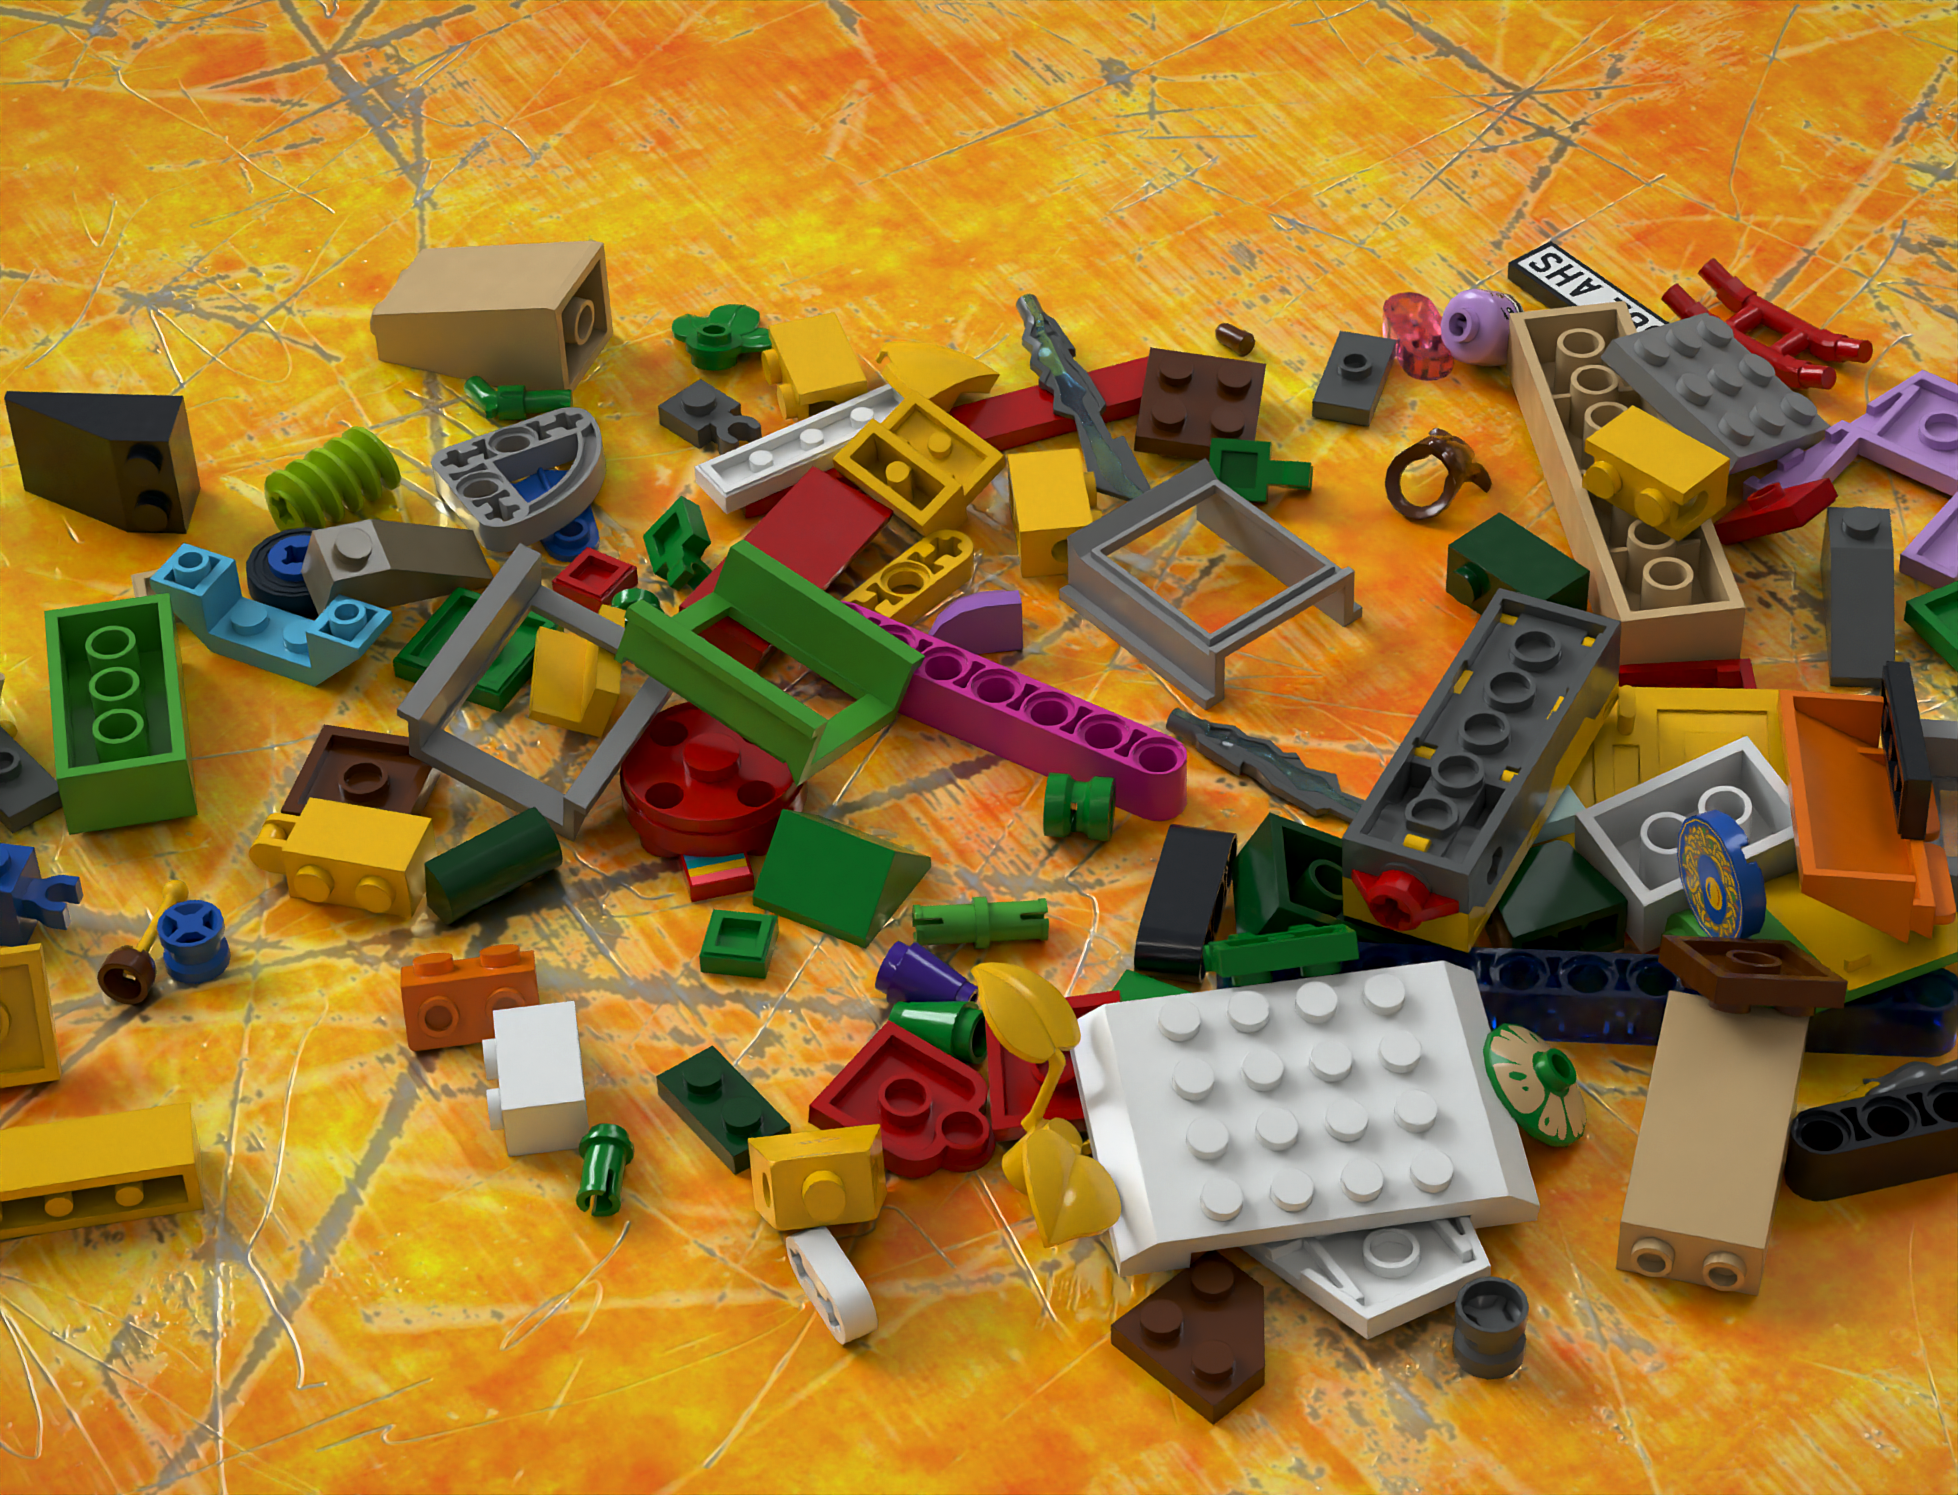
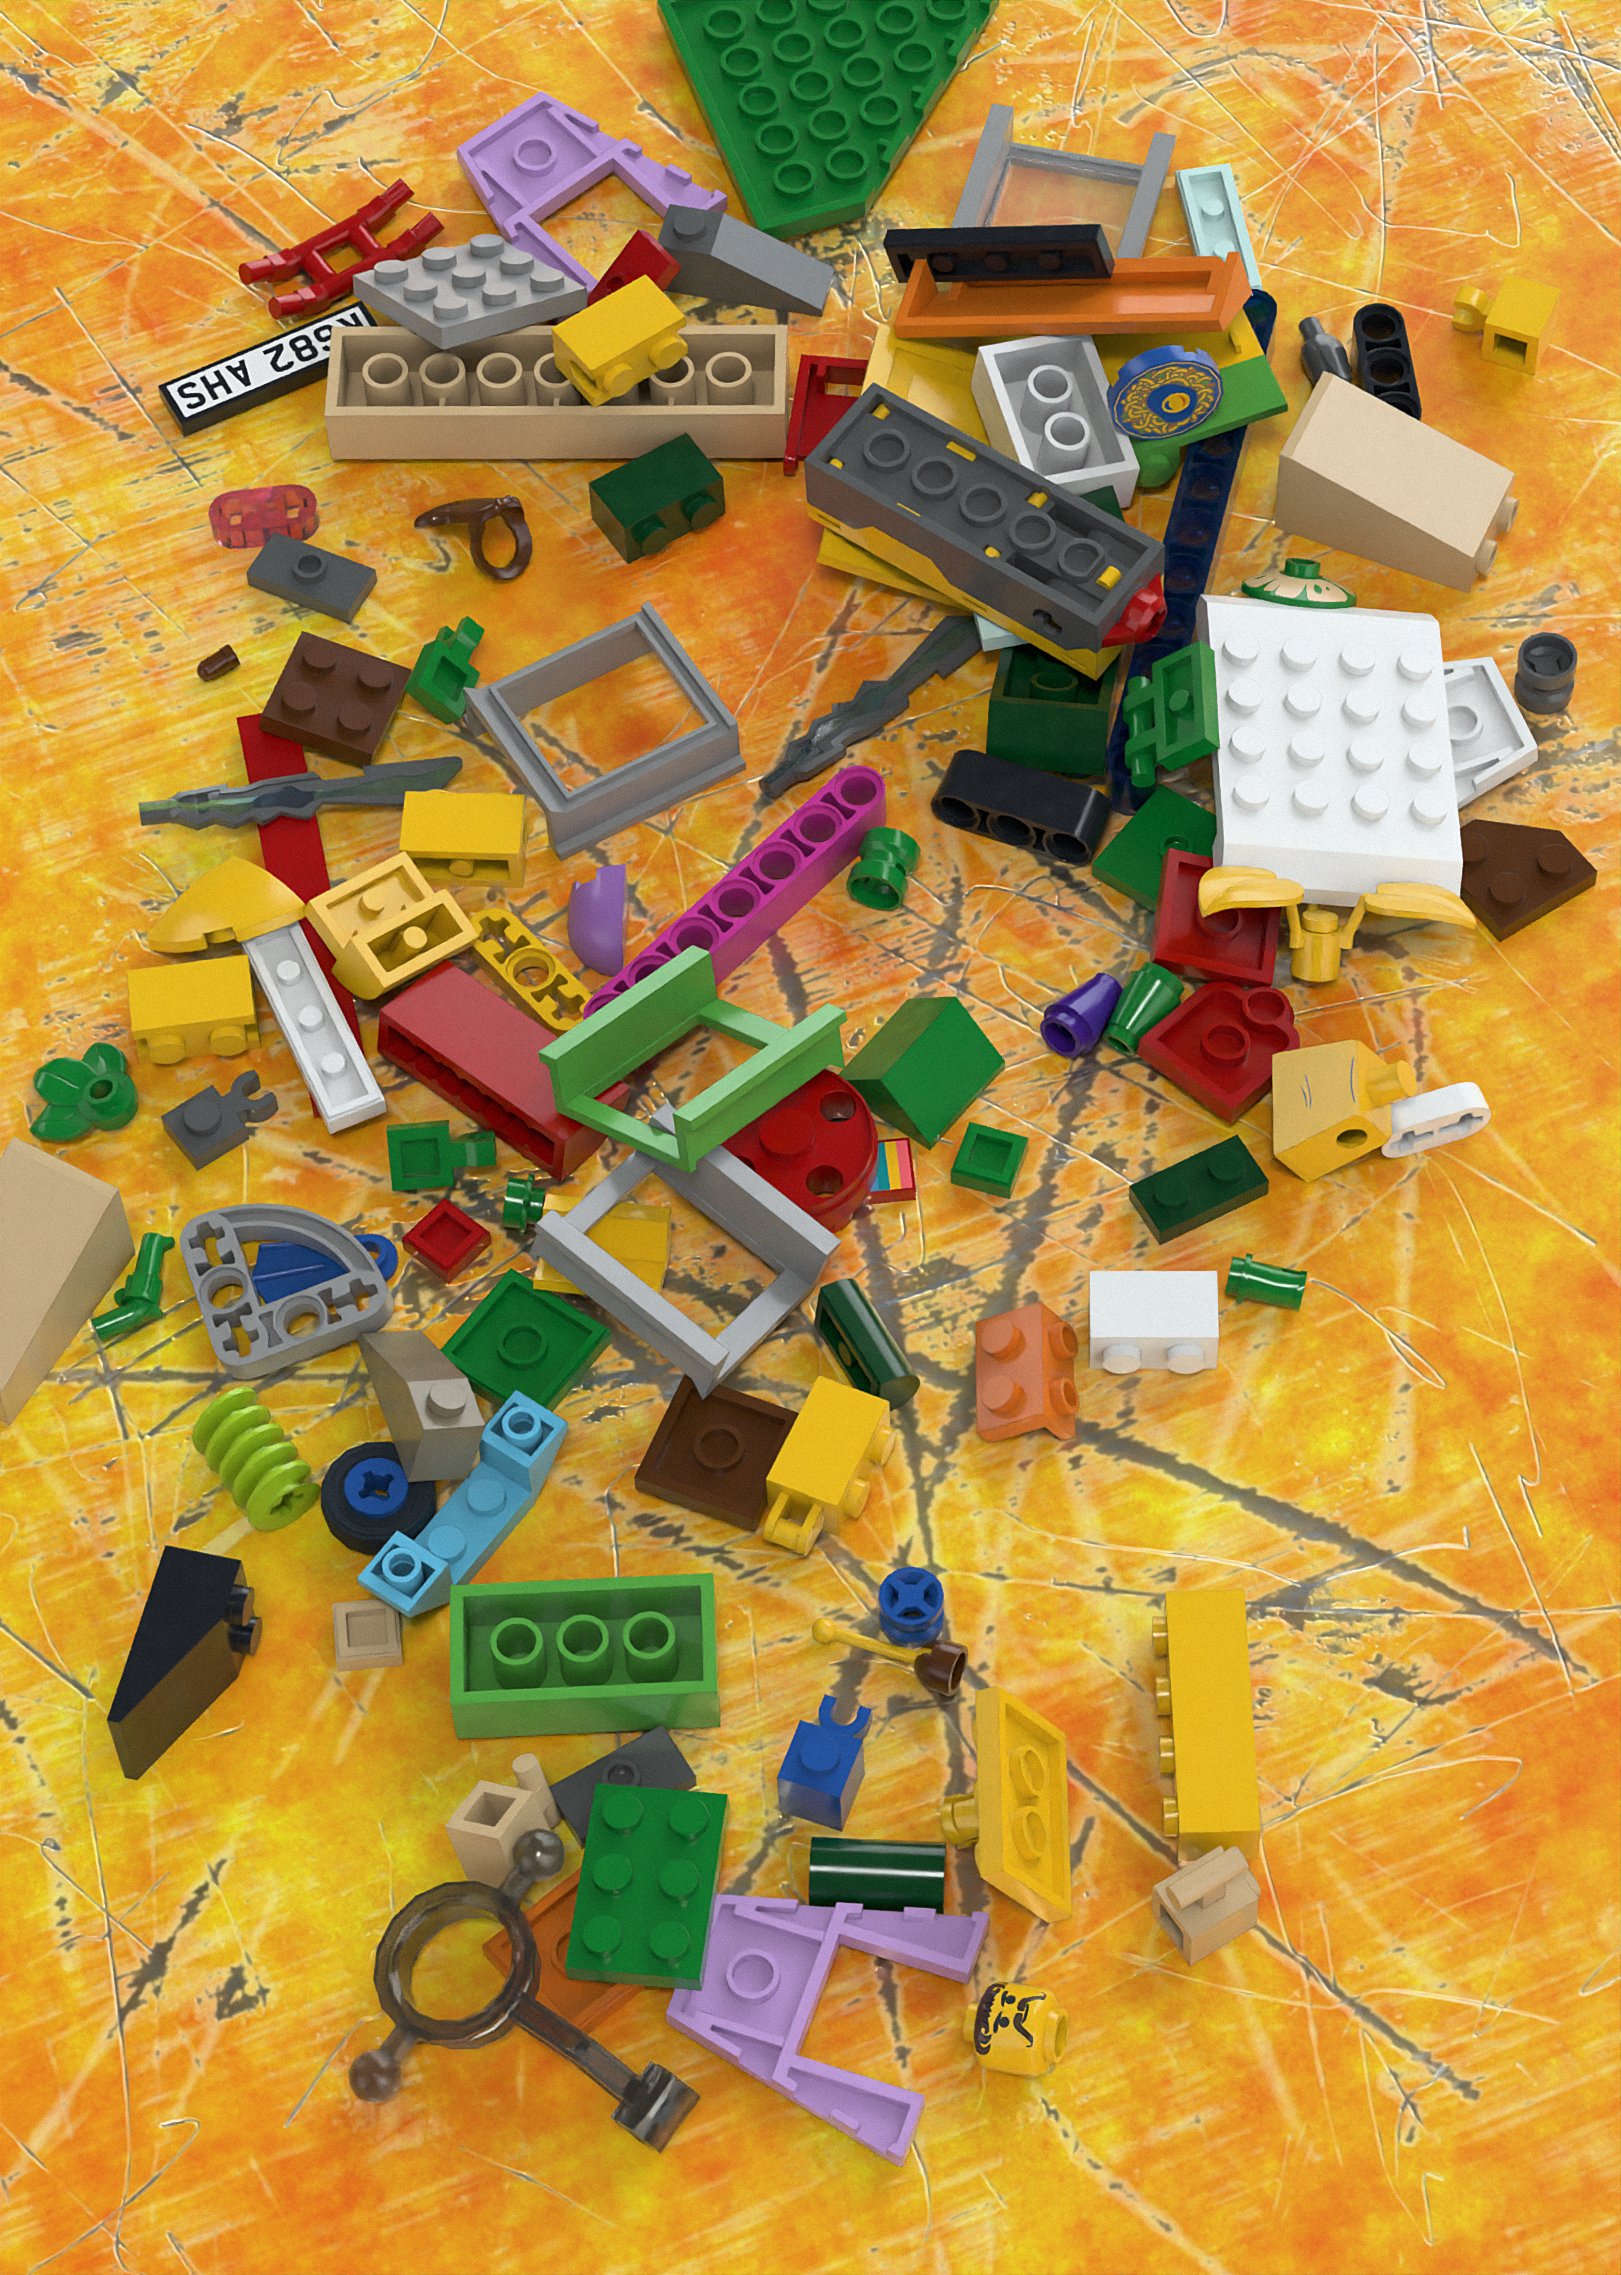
camera: 80 degrees left, 15 degrees up
bright green pin [912,896,1049,949] -> none
lavender head [1440,288,1524,367] -> none
reddish brown plate [1658,935,1848,1017] -> none

